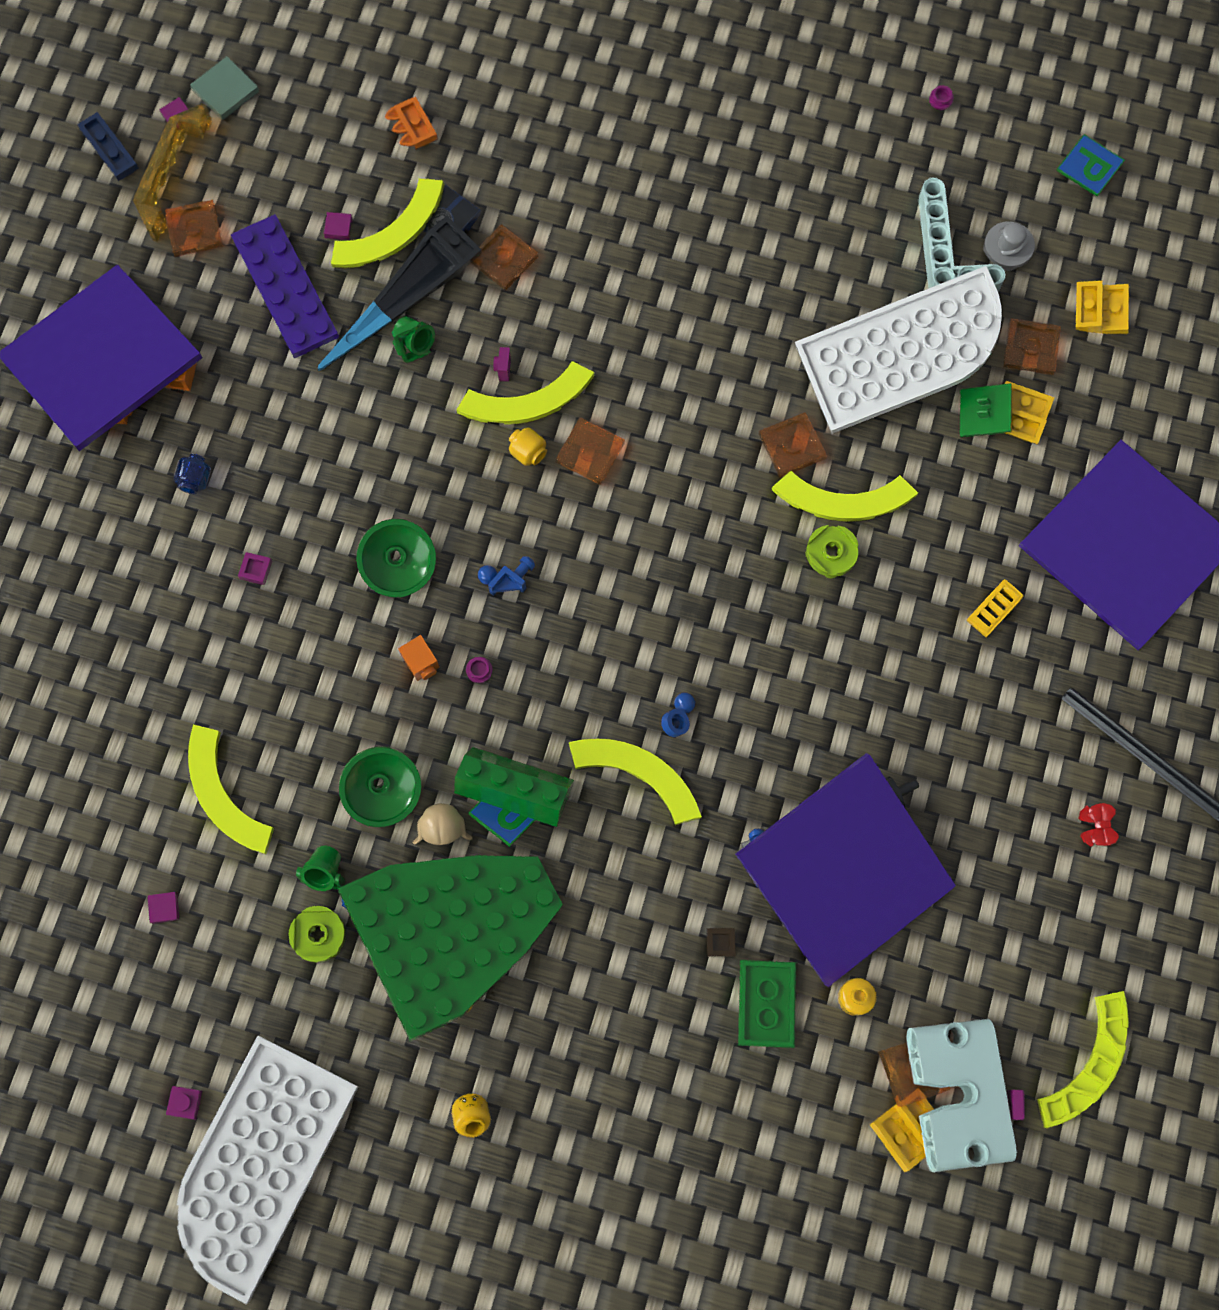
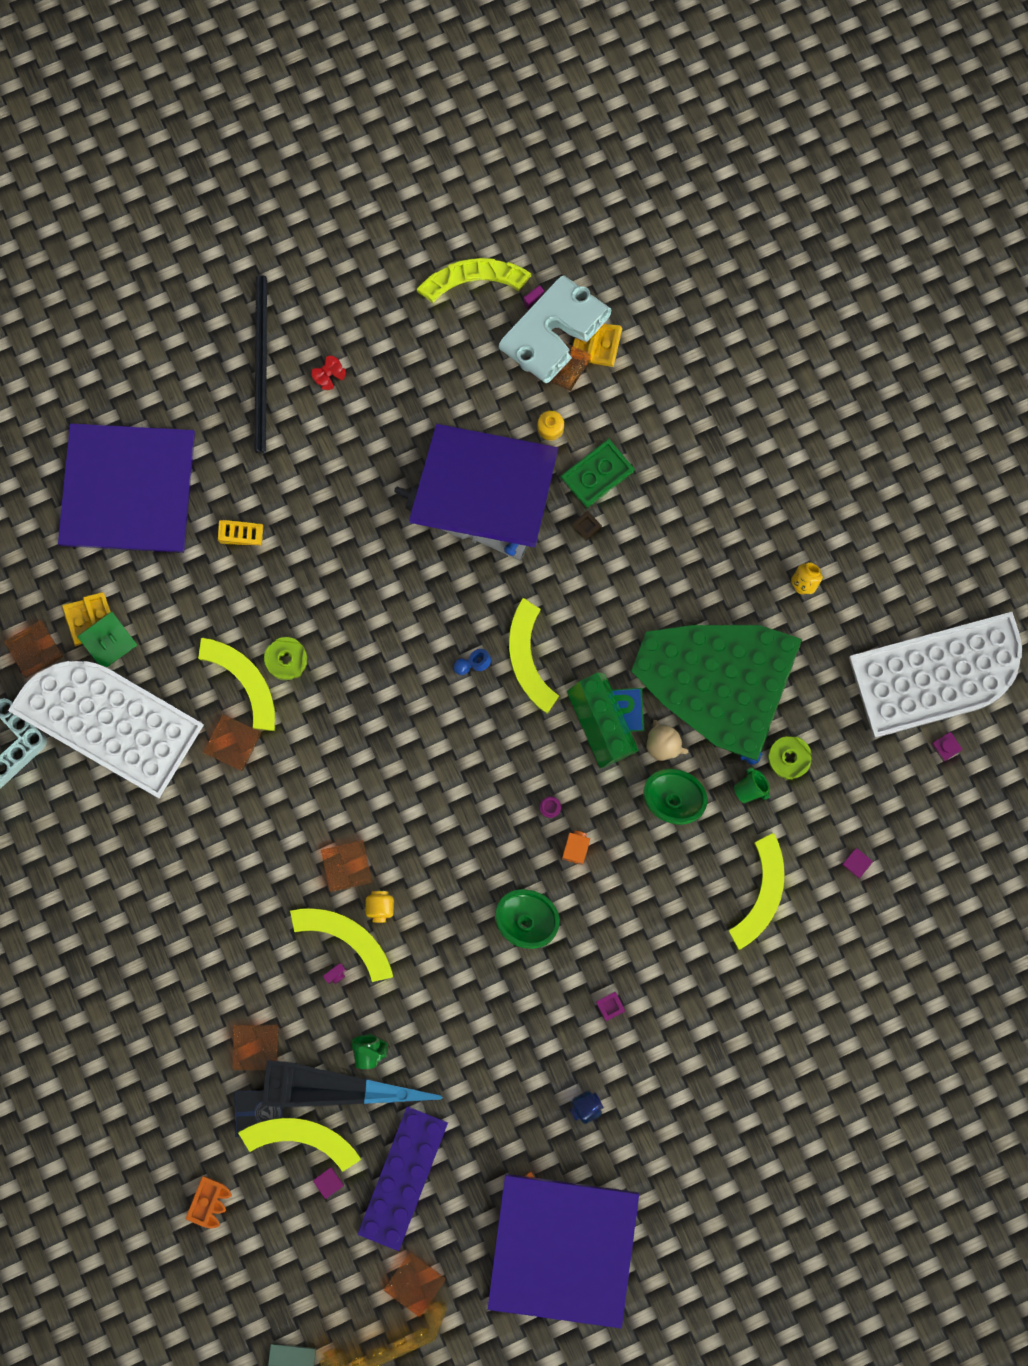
camera: 130 degrees left, 5 degrees up
blue piece [478,556,535,596] -> none

